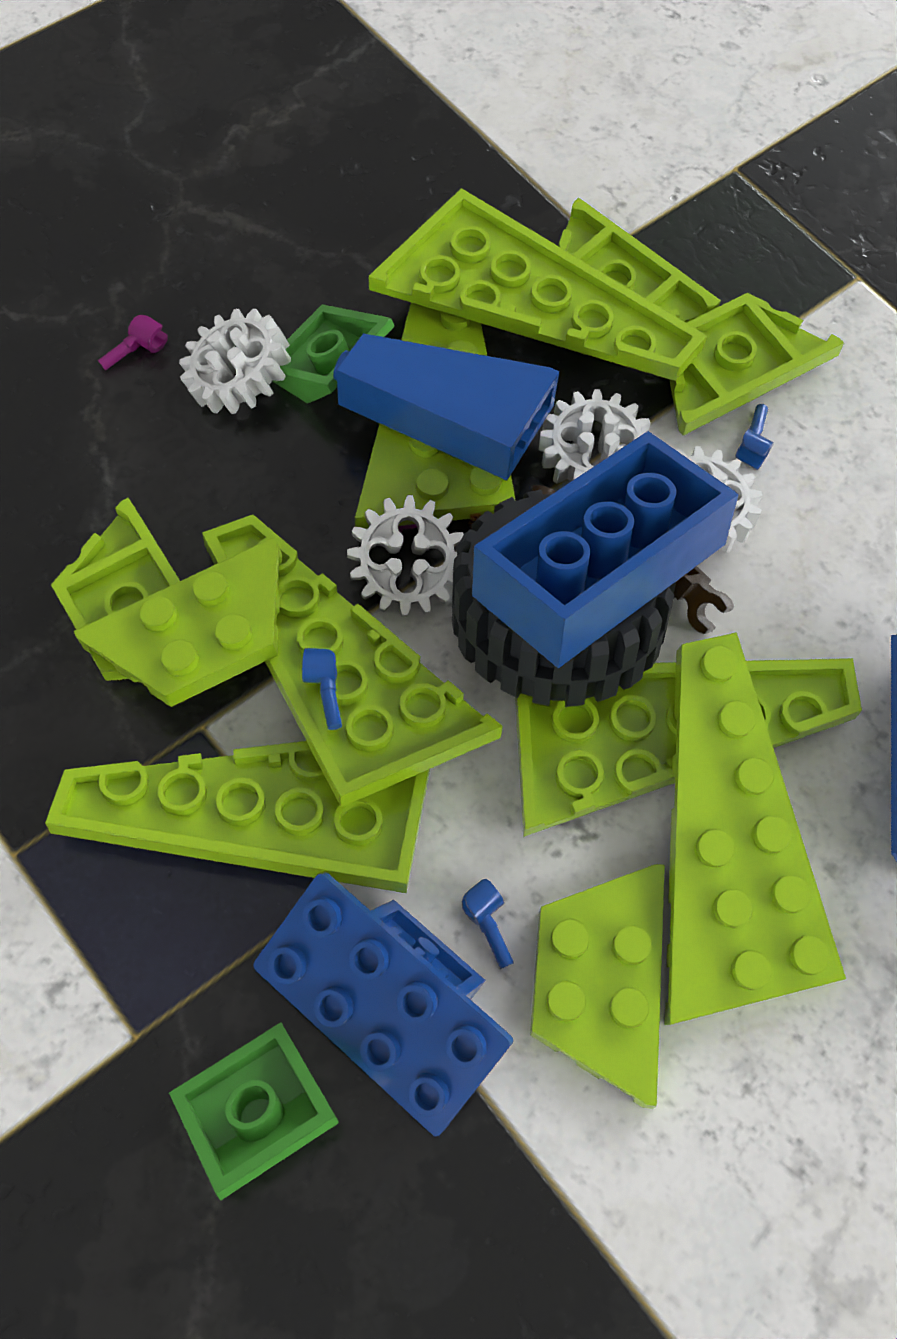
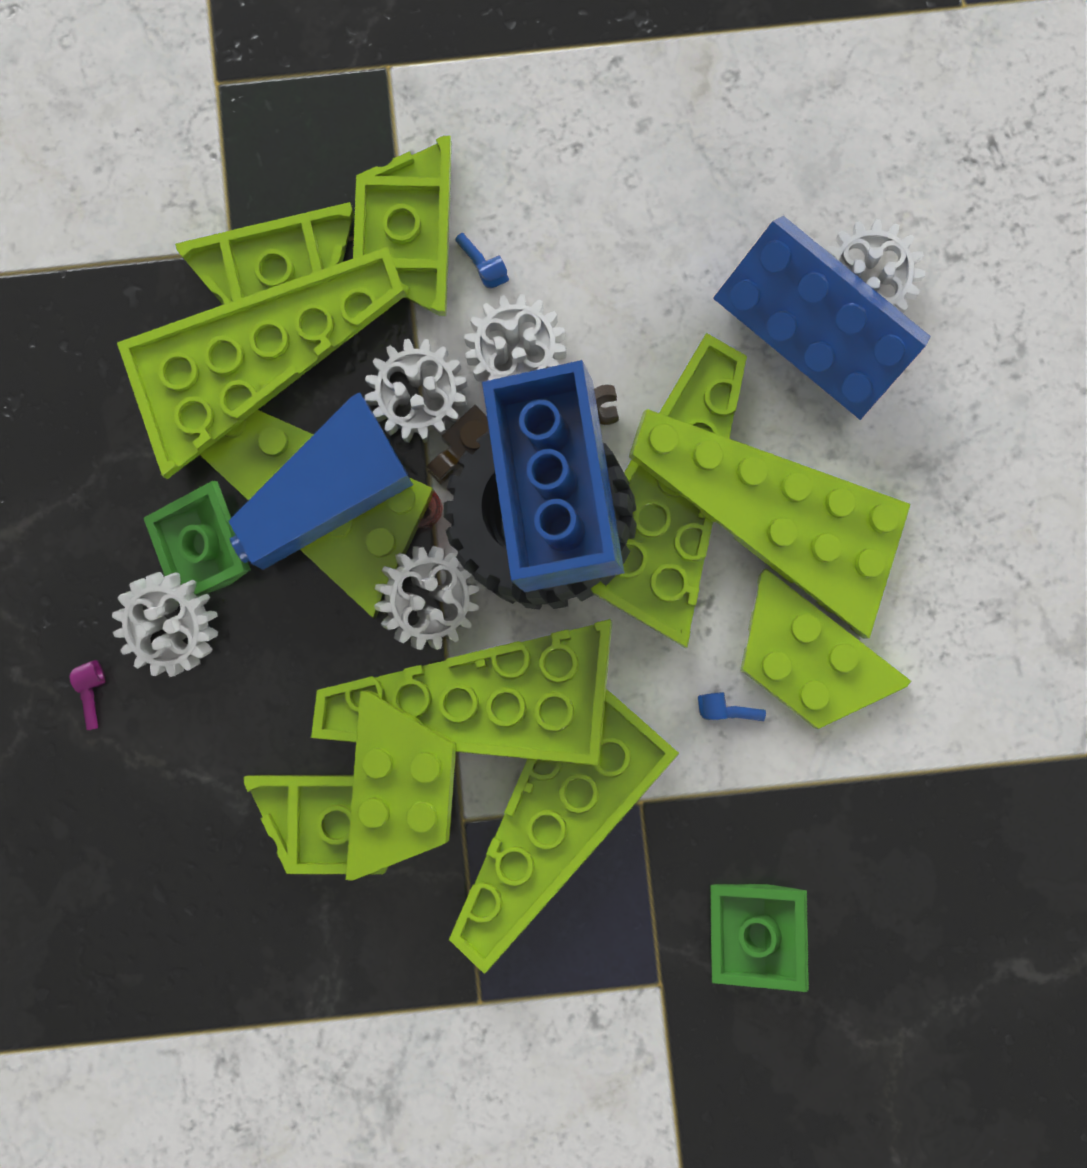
camera: 50 degrees left, 20 degrees up
blue bracket [253,872,513,1136] -> none
blue hand [302,648,342,730] -> none

